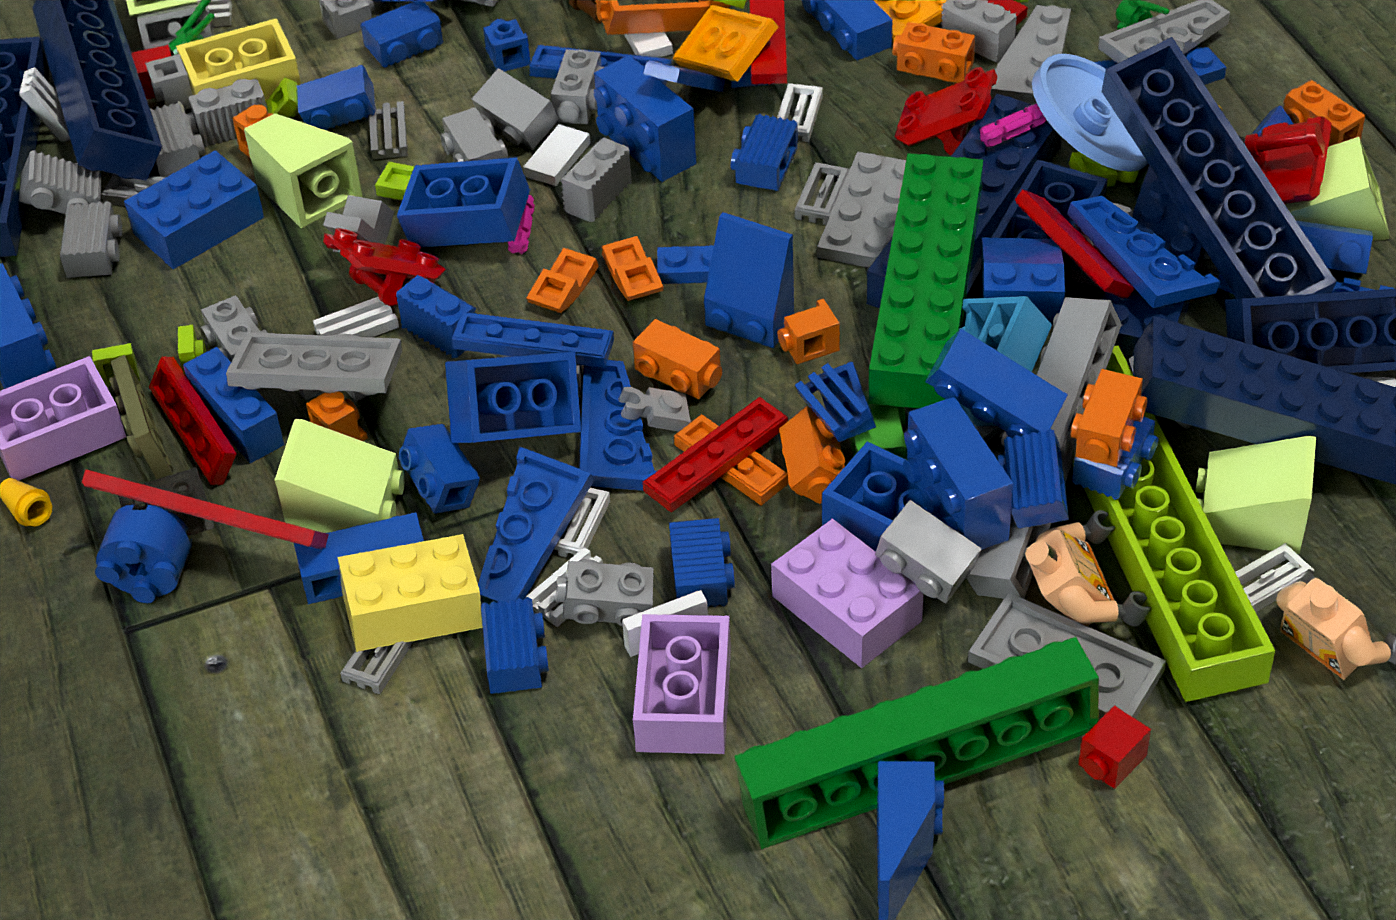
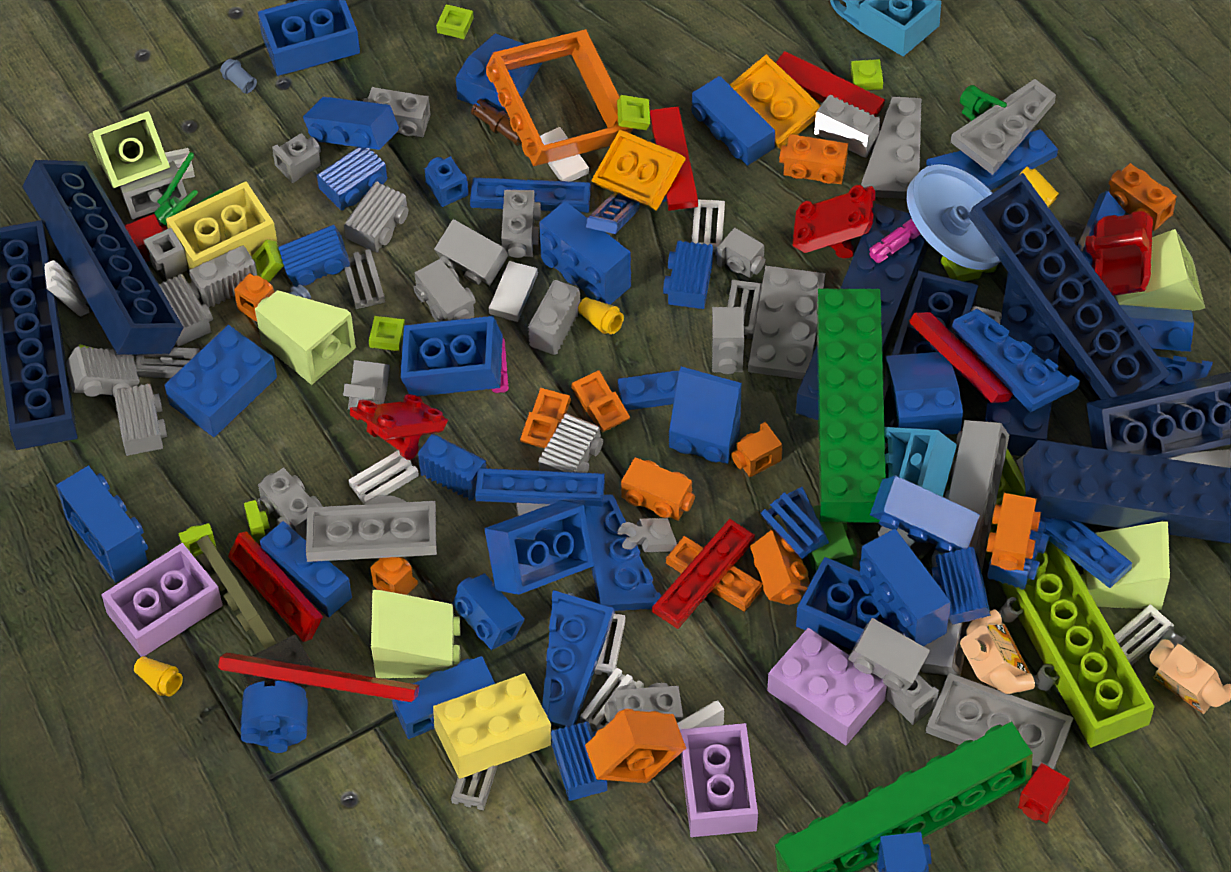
camera: 10 degrees left, 10 degrees up
blue brick [669,518,735,608] -> none
none -> light grey brick [344,181,409,253]
none -> light grey brick [538,413,603,473]
none -> yellow cone [578,297,624,335]
none -> orange brick [585,709,686,783]
none -> light grey brick [712,307,744,374]
none -> light grey brick [717,228,765,278]
none -> light grey brick [886,674,939,725]
none -> blue tile [1024,495,1132,588]

